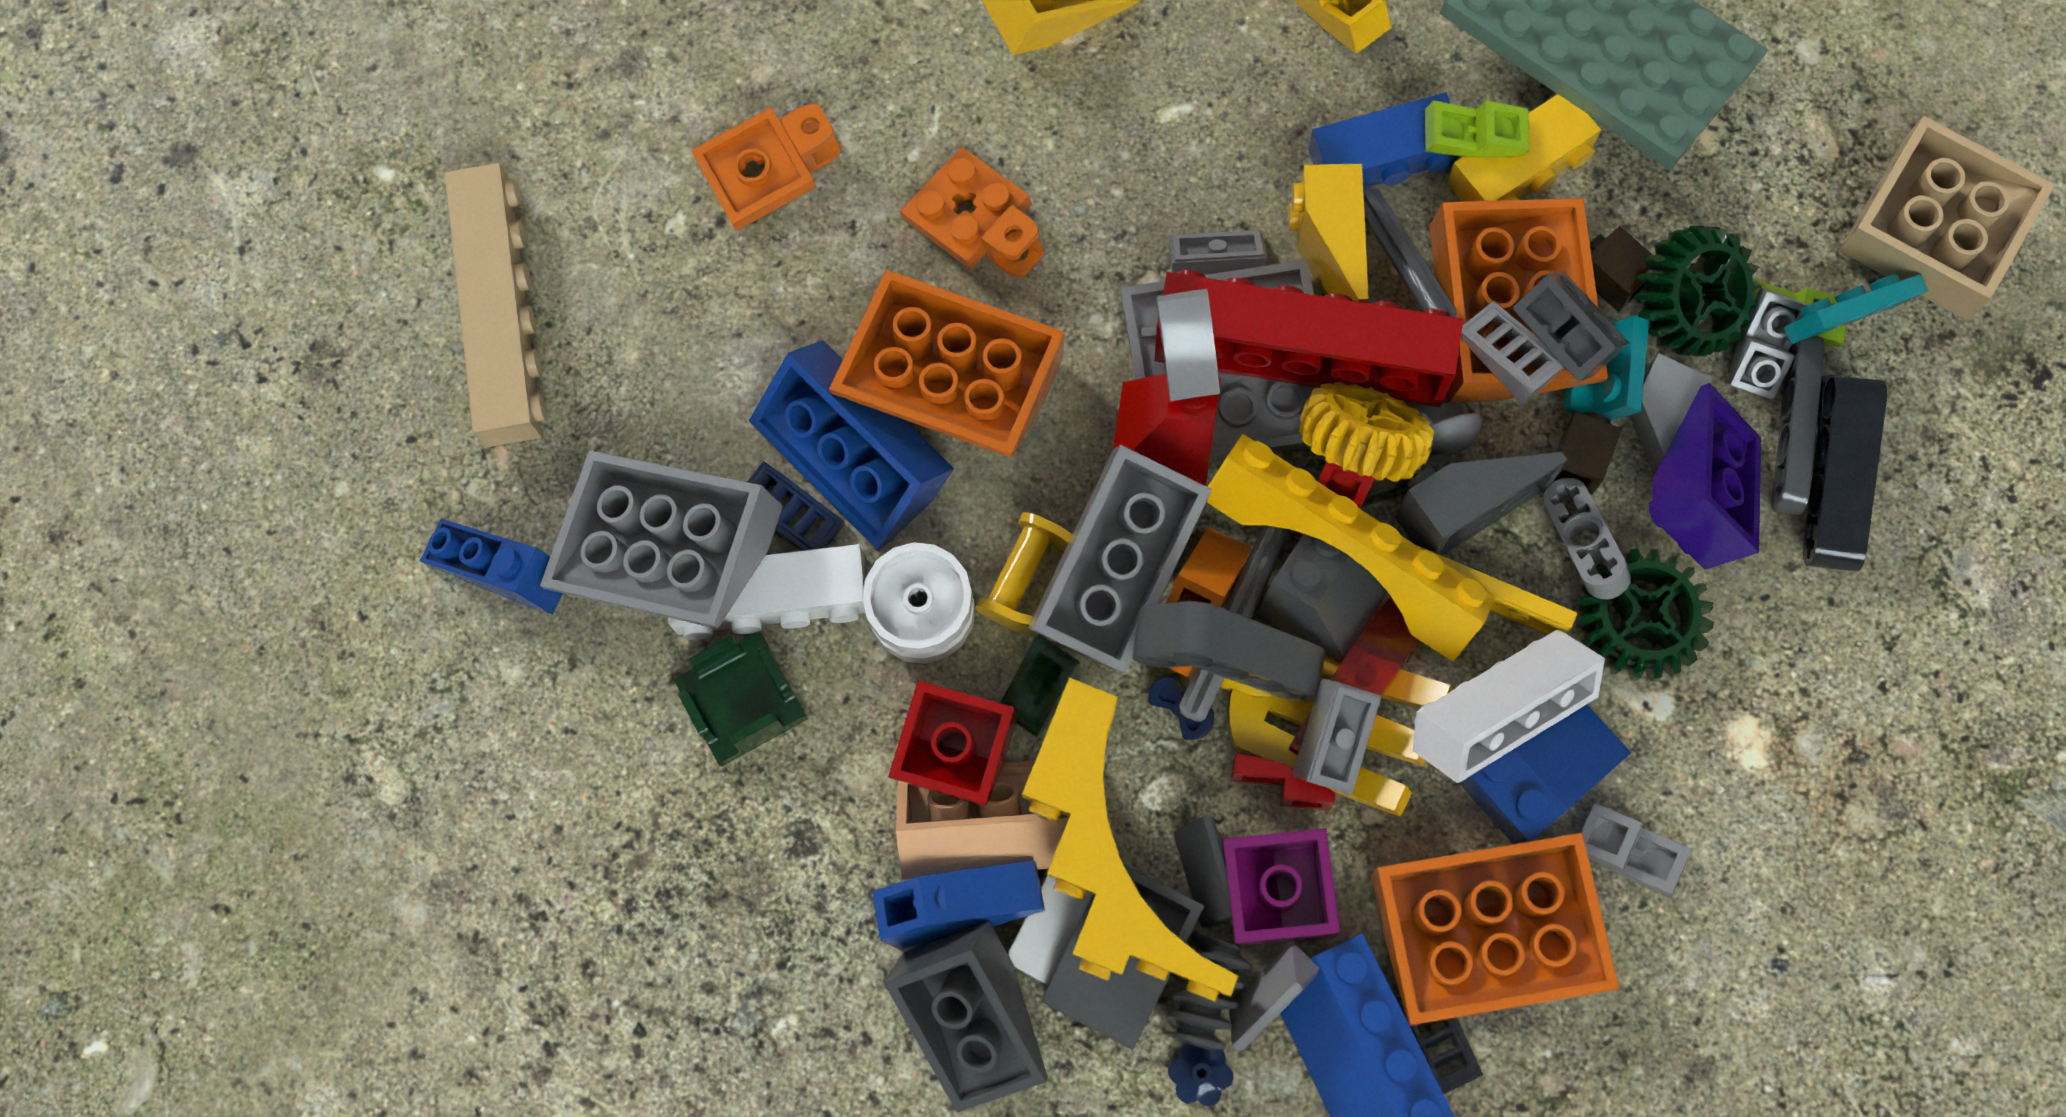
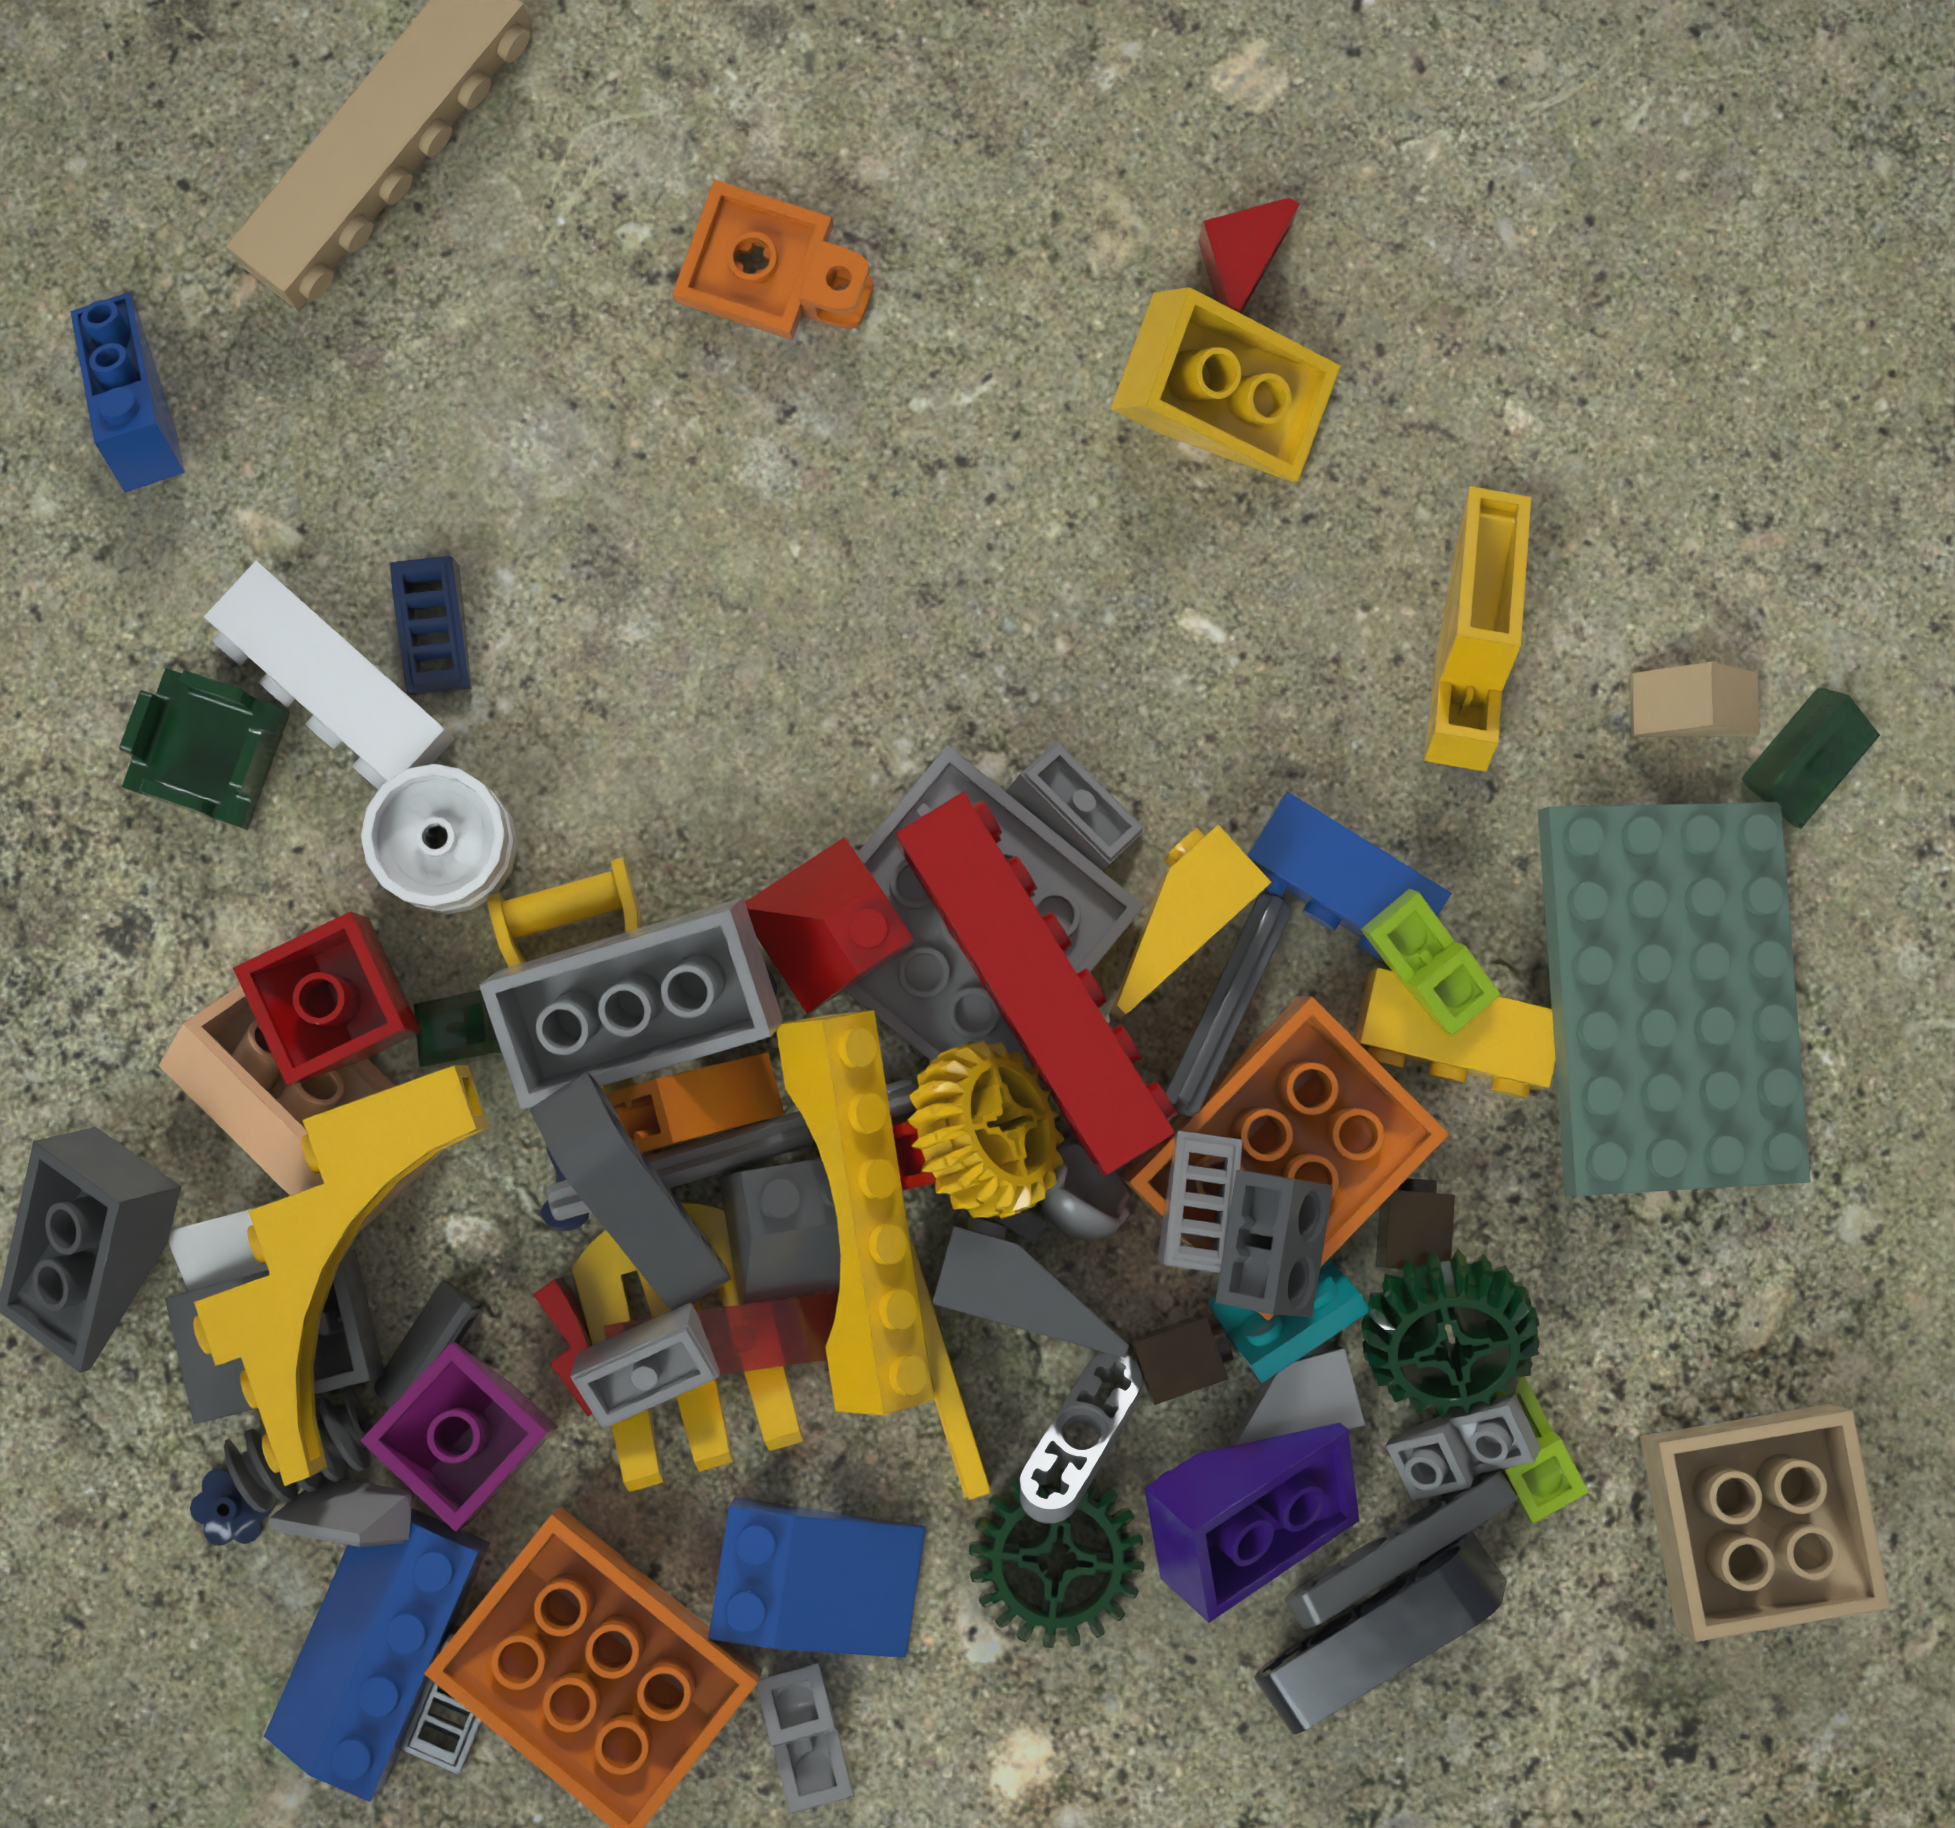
camera: 35 degrees right, 10 degrees up
light grey slope [540,450,783,629] -> none
blue slope [749,340,955,550] -> none
orange slope [829,269,1065,458] -> none
blue slope [872,860,1045,952] -> none
orange plate [900,147,1045,278] -> none
light grey slope [1156,289,1220,401] -> none
white brick [1412,629,1605,783] -> none
teal plate [1784,273,1928,345] -> none

